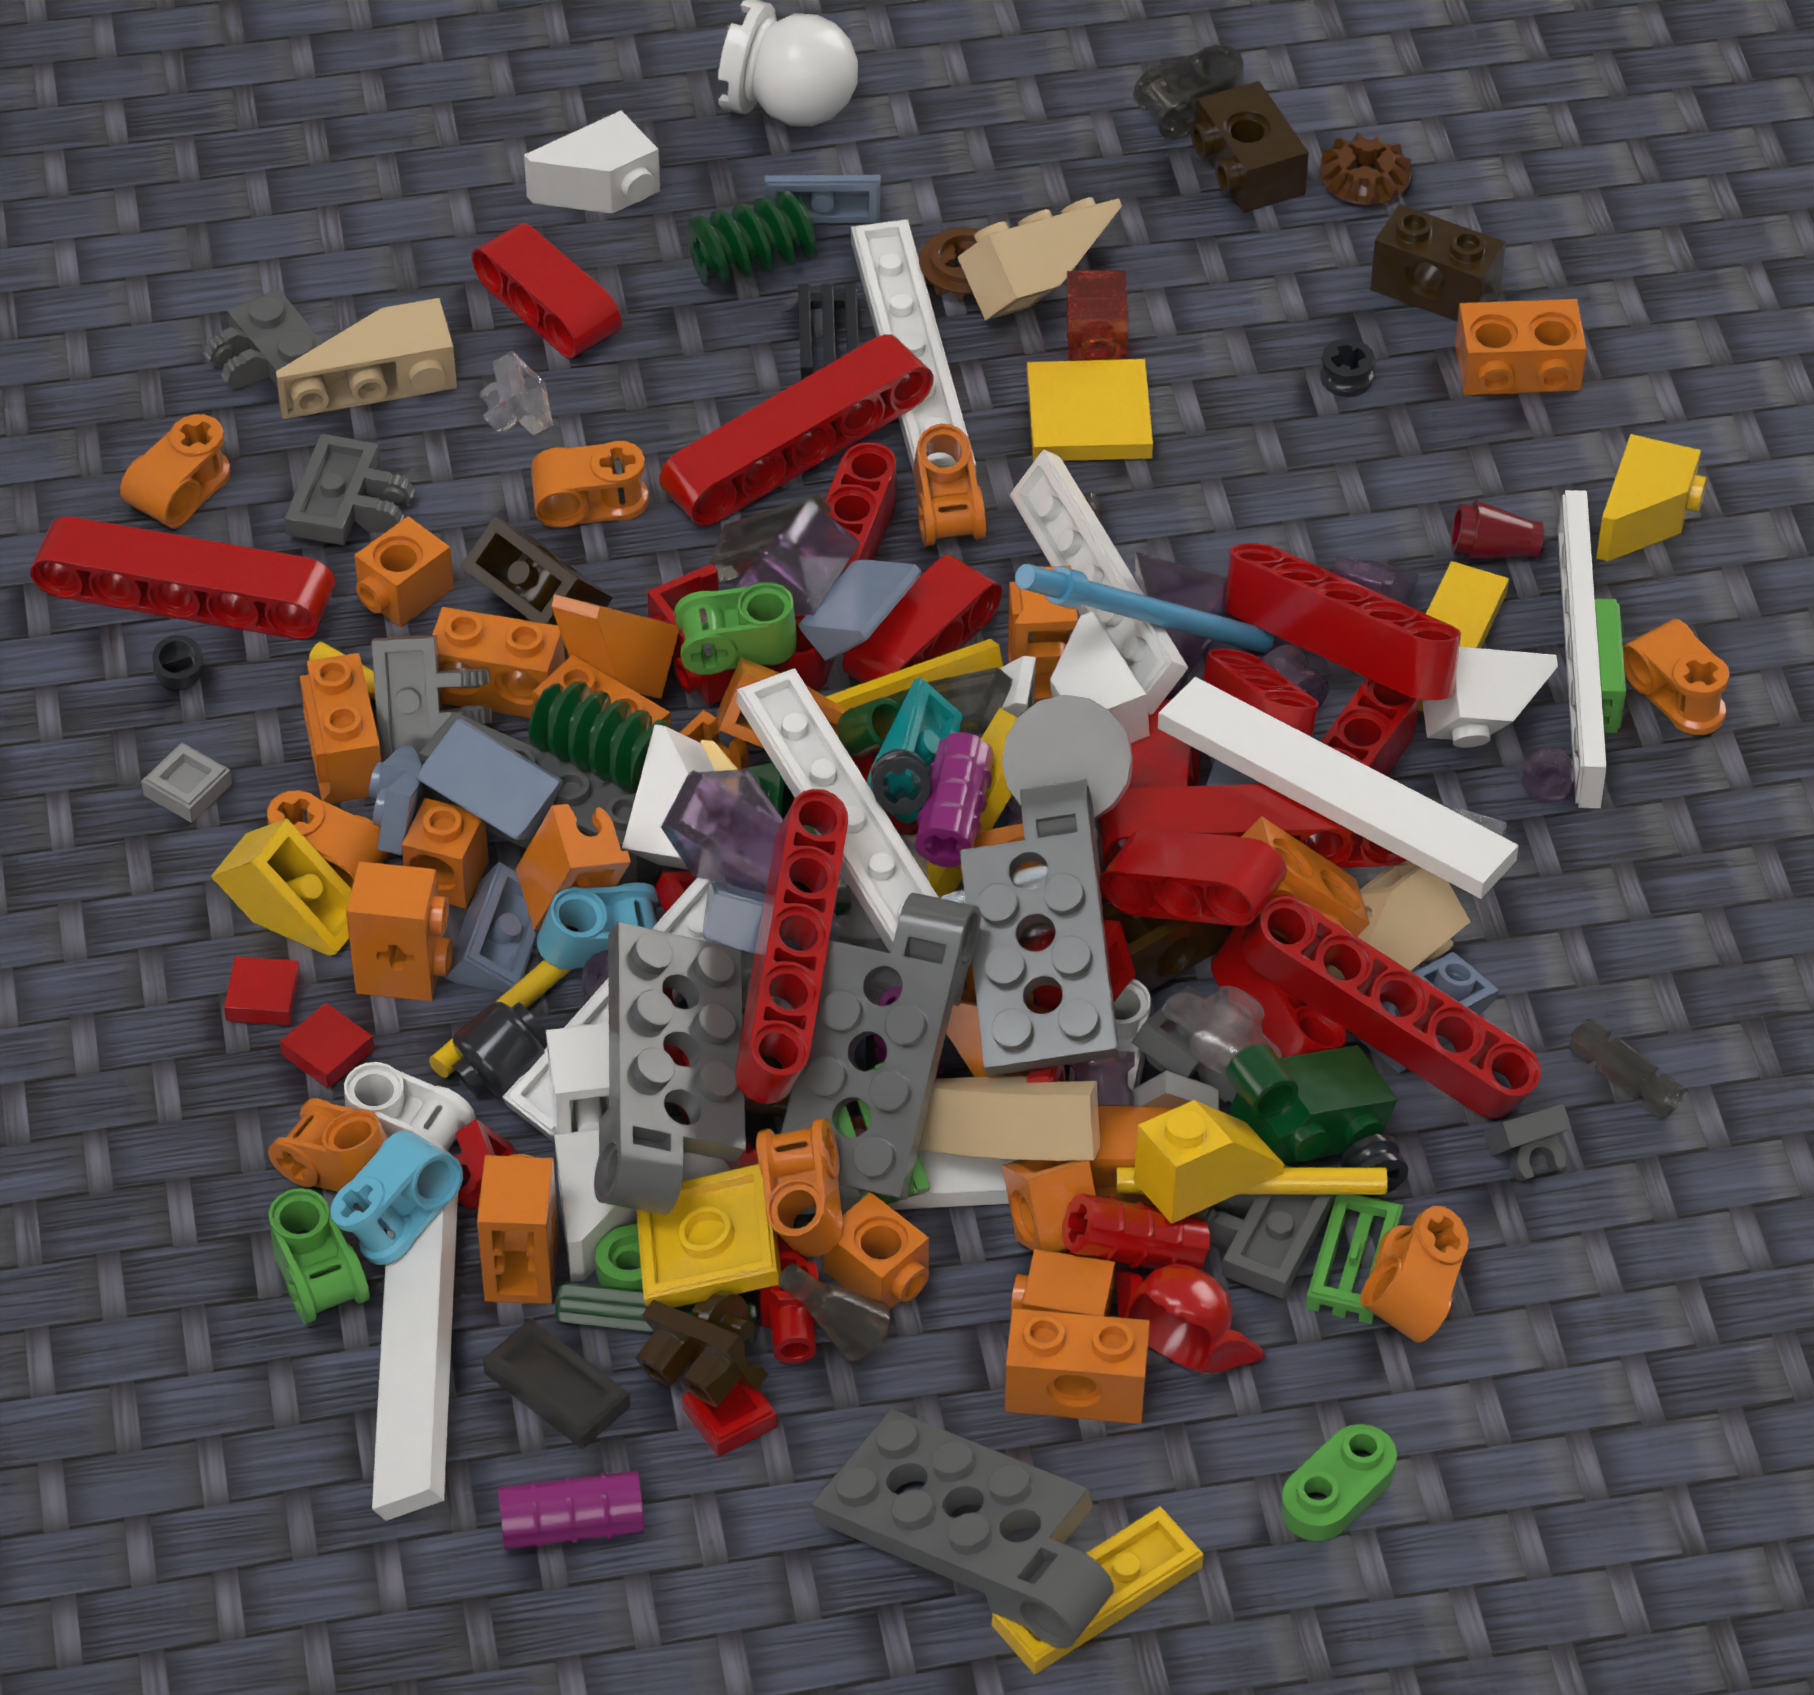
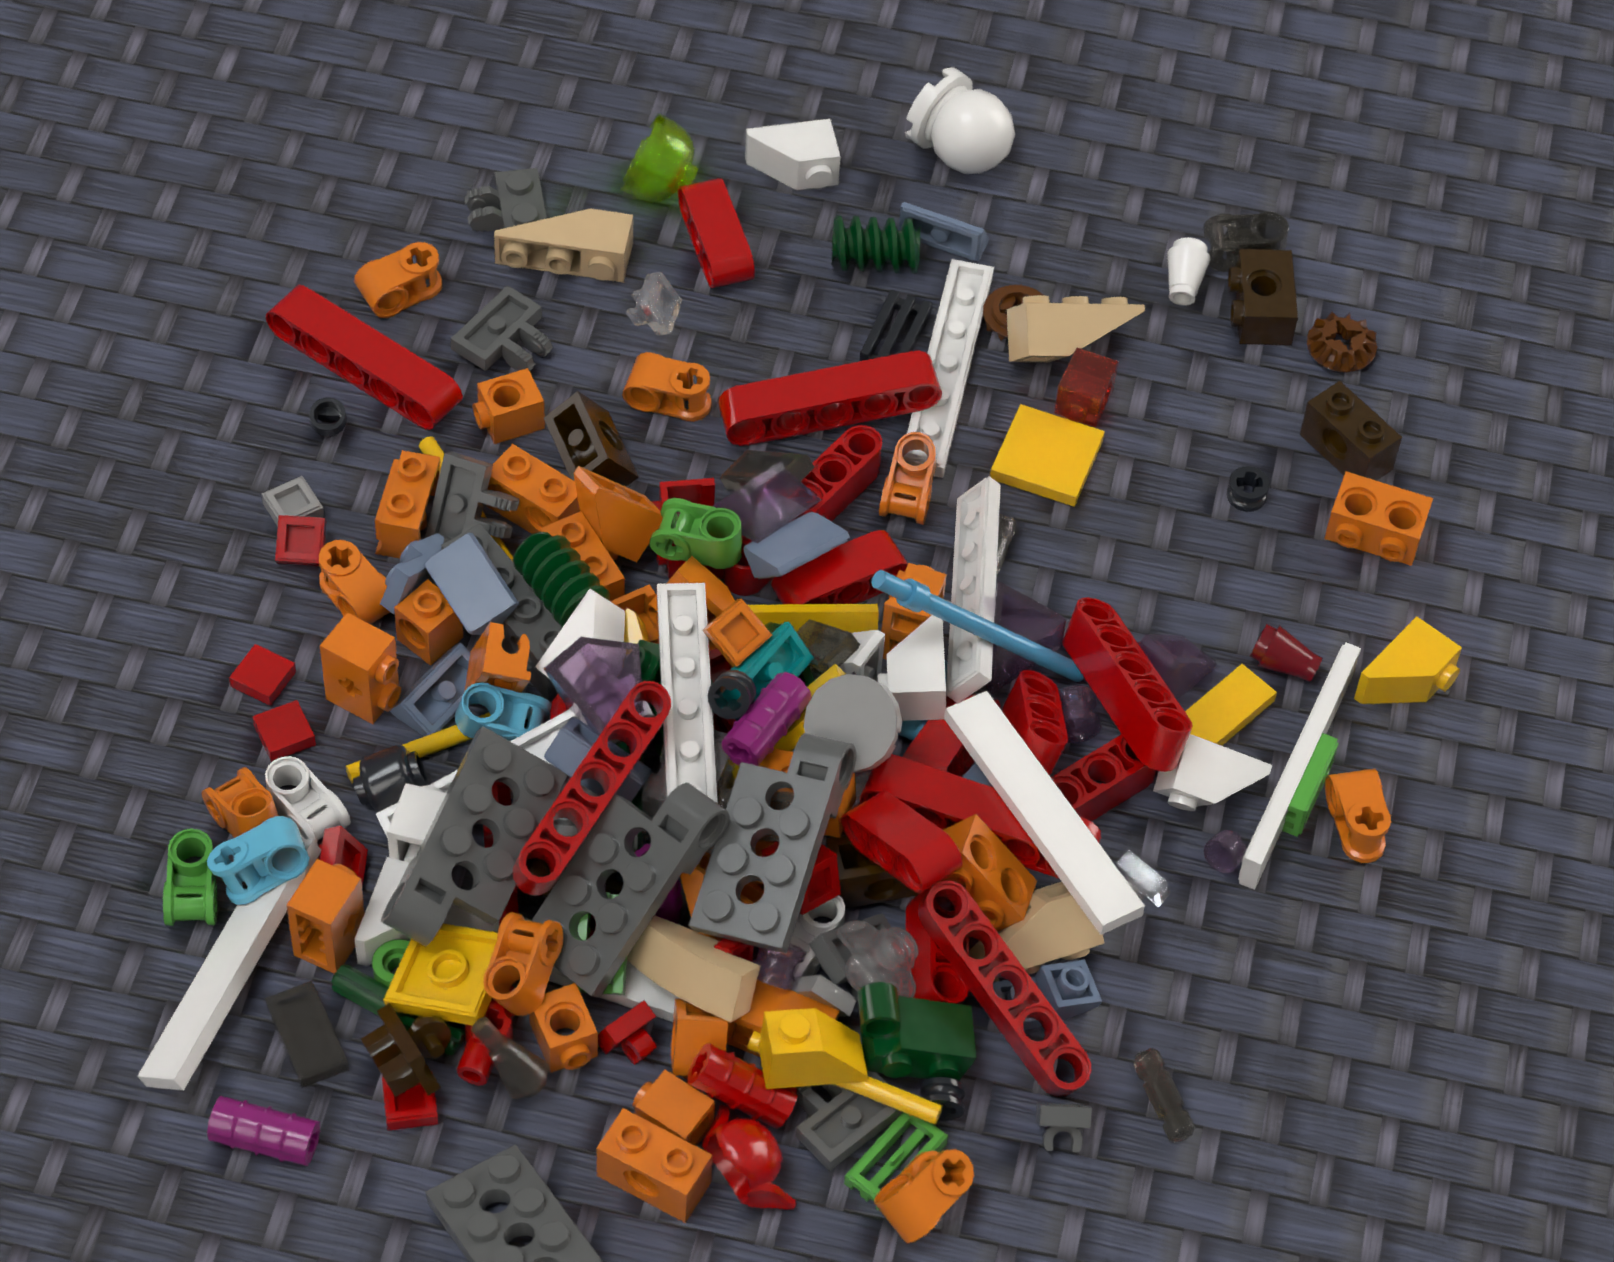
camera: 20 degrees right, 5 degrees up
yellow slope [211,818,352,956] -> none
none -> red tile [275,515,327,566]
none -> red tile [598,1000,657,1065]
none -> clear neon green cylinder [620,113,699,202]
none -> orange tile [702,598,772,667]
none -> white cone [1167,238,1210,305]

